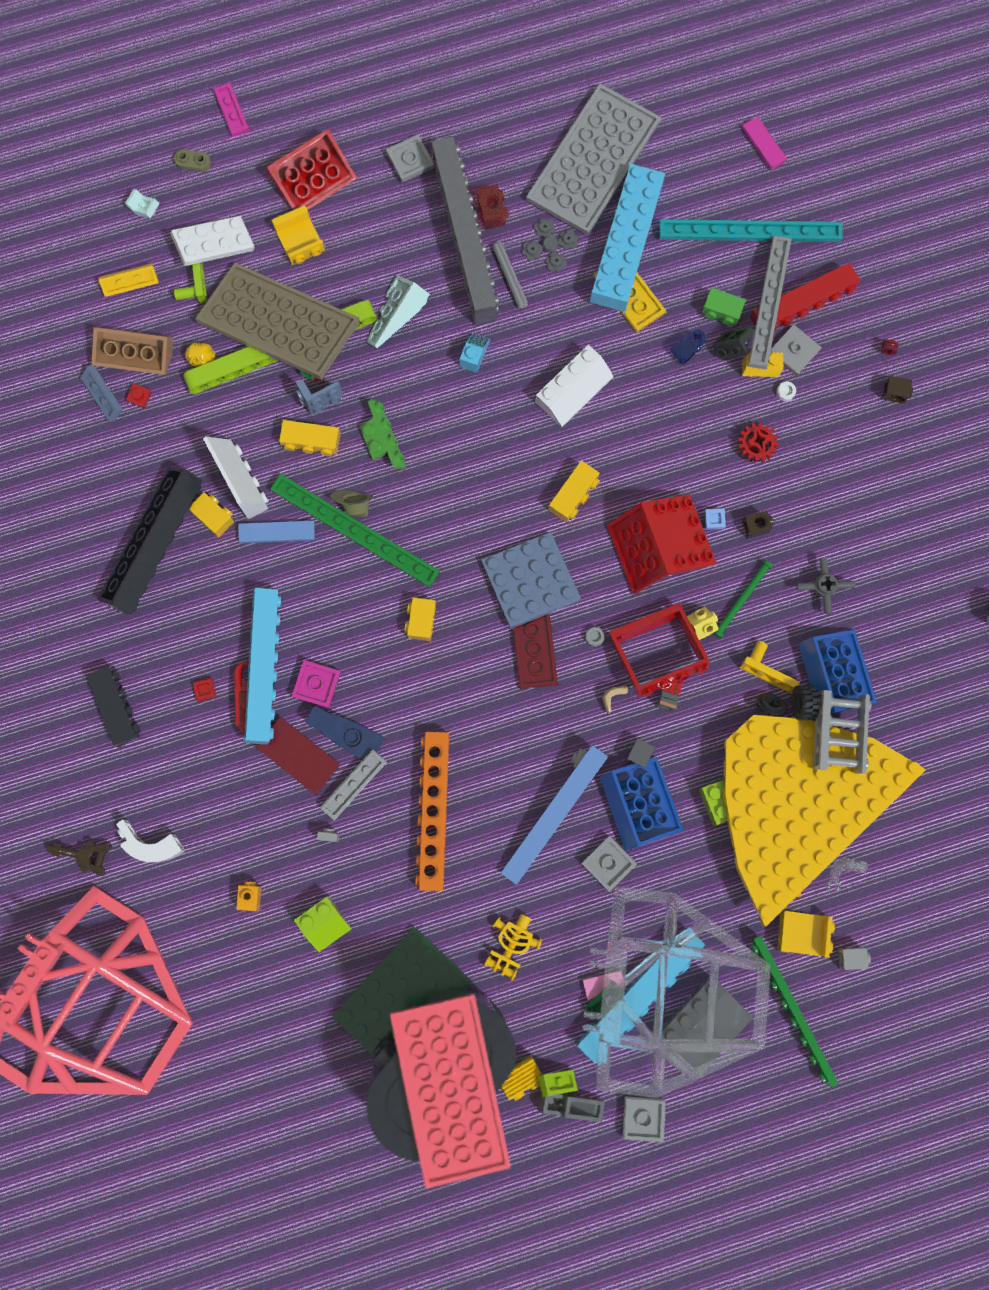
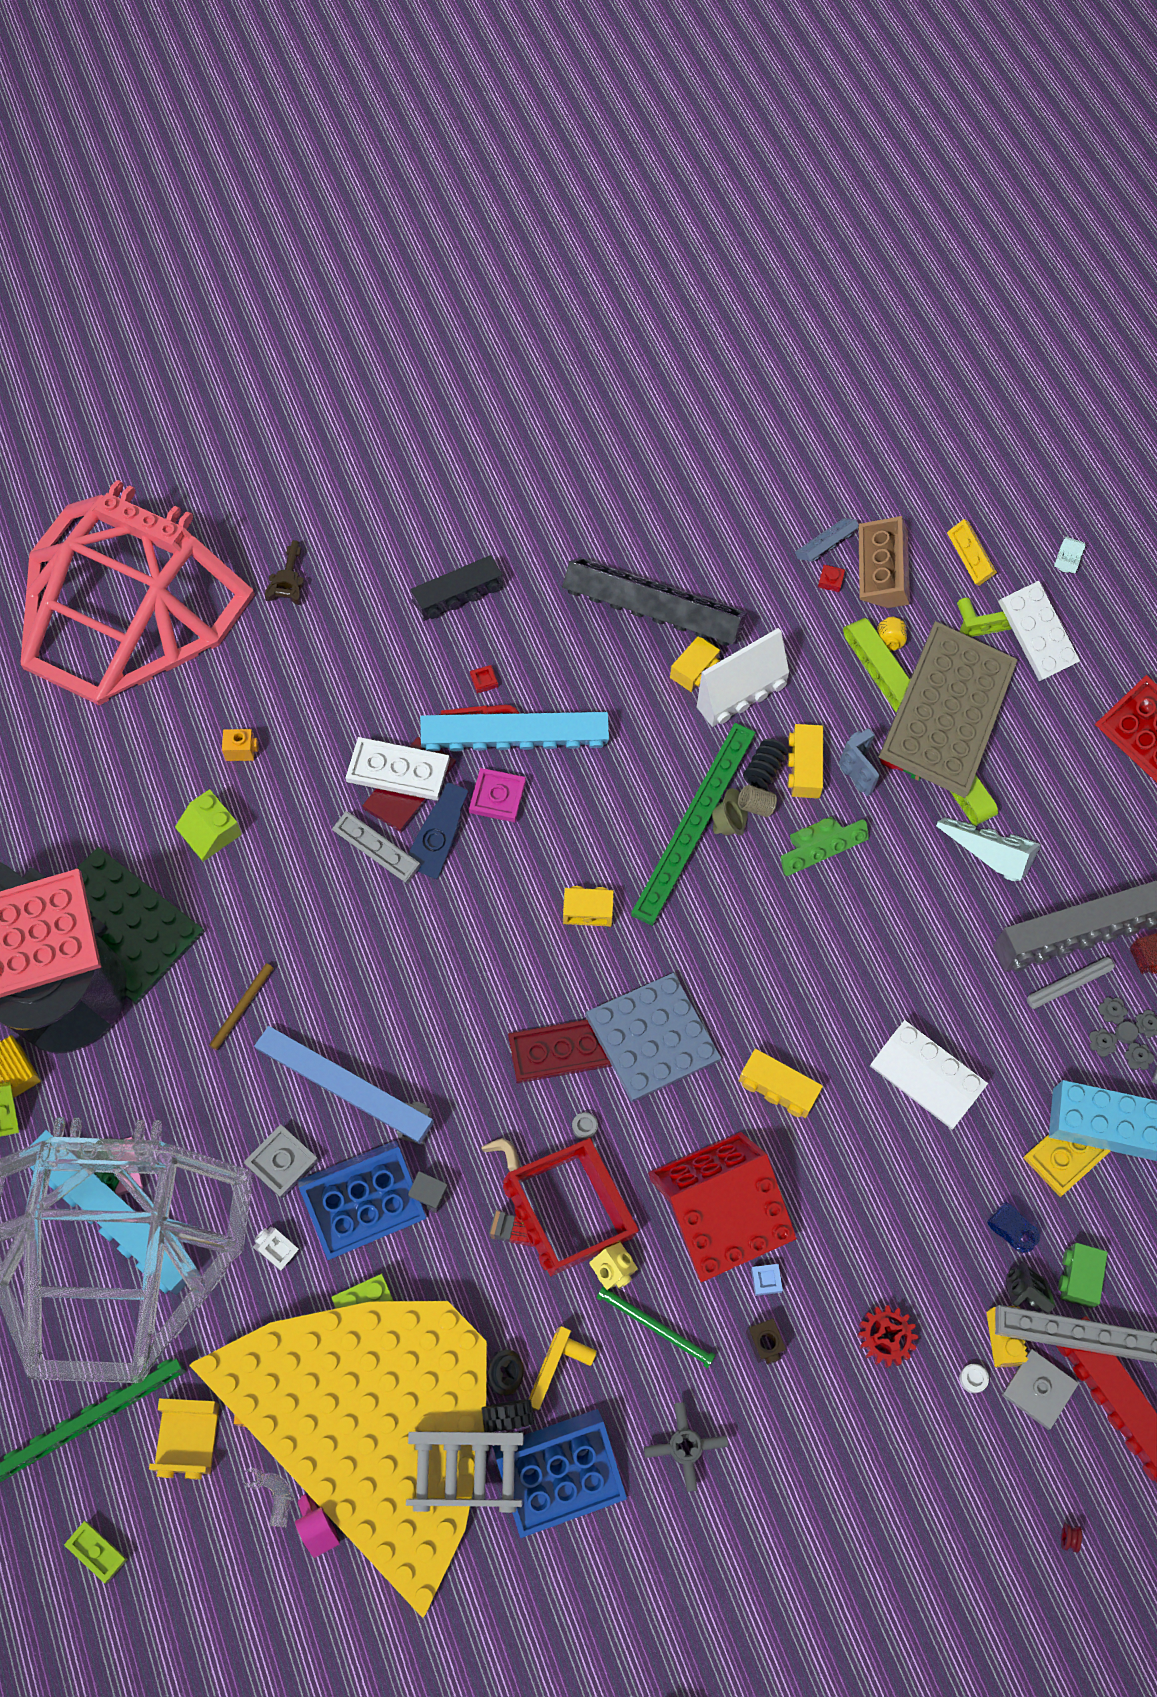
camera: 85 degrees right, 15 degrees down
white arch [117,820,186,862] -> none
olive plate [174,149,211,172] -> none
medium blue tile [239,521,315,544] -> none
yellow panel [272,205,325,265] -> none
light grey plate [317,829,340,842] -> none
orange brick [416,732,449,891] -> none
medium azure slope [460,333,490,373] -> none
yellow piece [484,914,542,981] -> none
dark grey slope [655,975,753,1077] -> none
light grey brick [838,947,871,970] -> none
dark brown brick [882,376,913,404] -> none
none -> lime plate [64,1521,128,1584]
none -> pearl gold bar [209,963,274,1051]
none -> white bracket [253,1227,299,1270]
none -> dark pink beam [295,1494,340,1558]
none -> white plate [346,737,450,801]
none -> dark tan piece [738,785,777,817]
none -> black piece [743,739,789,790]

